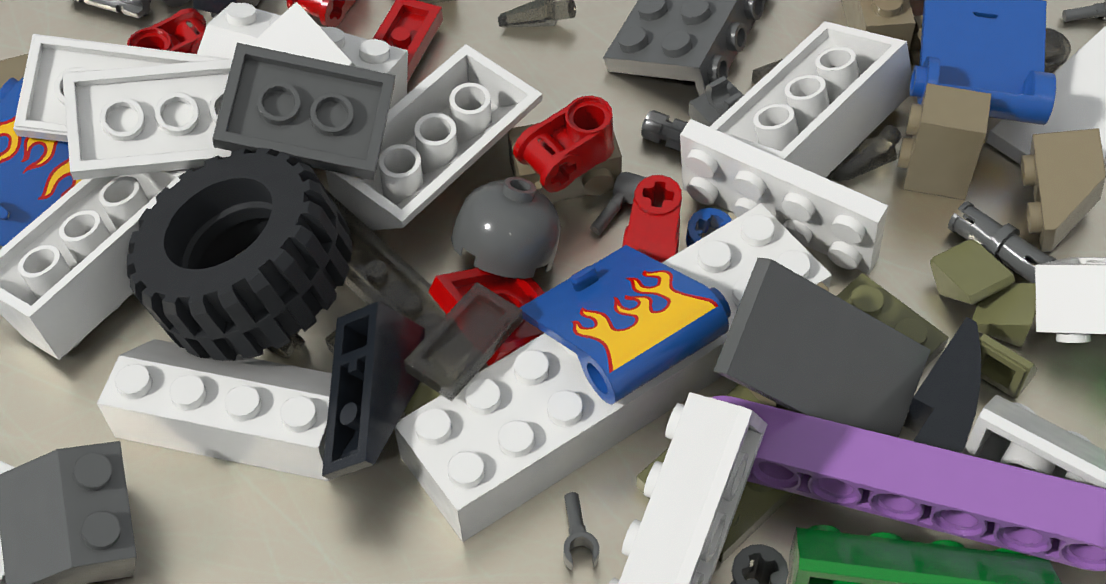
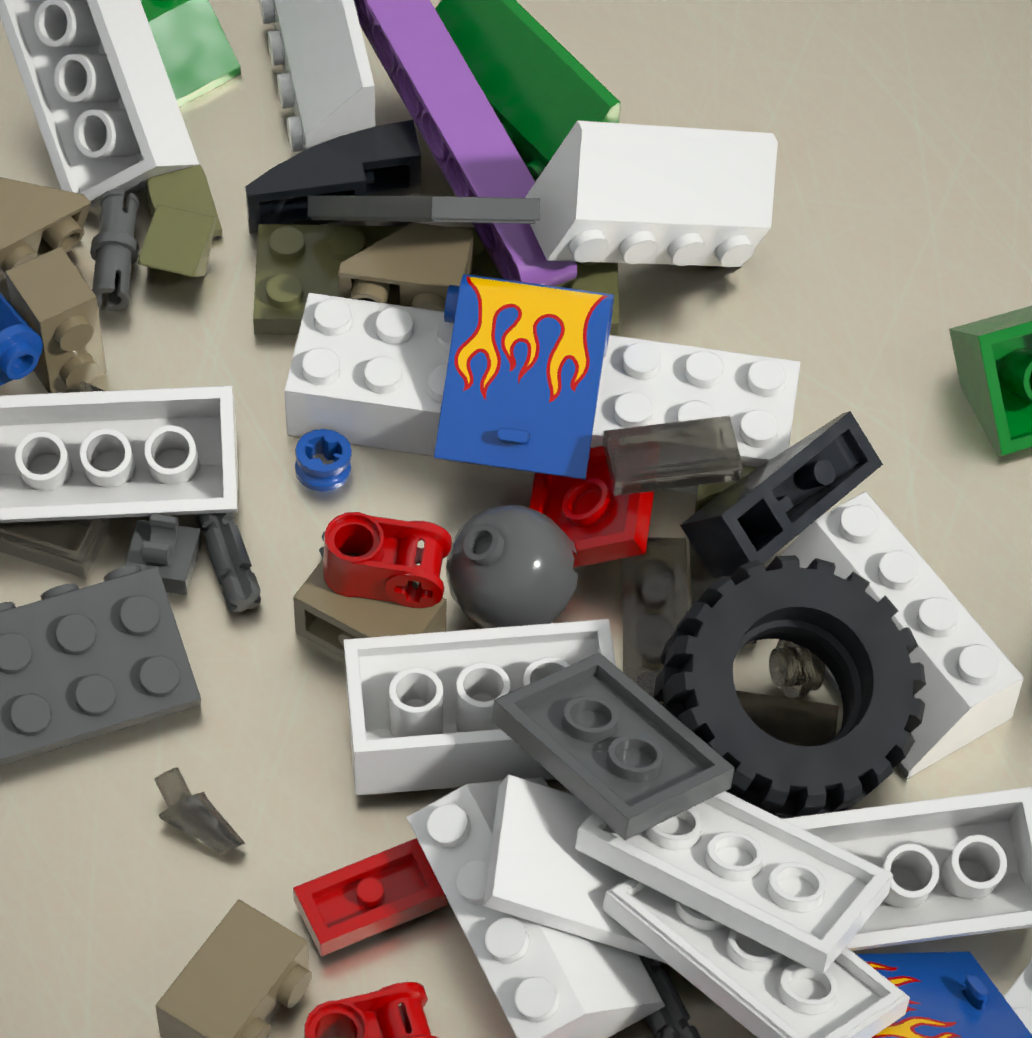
camera: 140 degrees left, 0 degrees up
dark grey hand [563,492,599,570] -> none
red piece [622,175,682,263] -> none
white plate [680,119,888,274] -> none
olive slope [979,334,1037,399] -> none

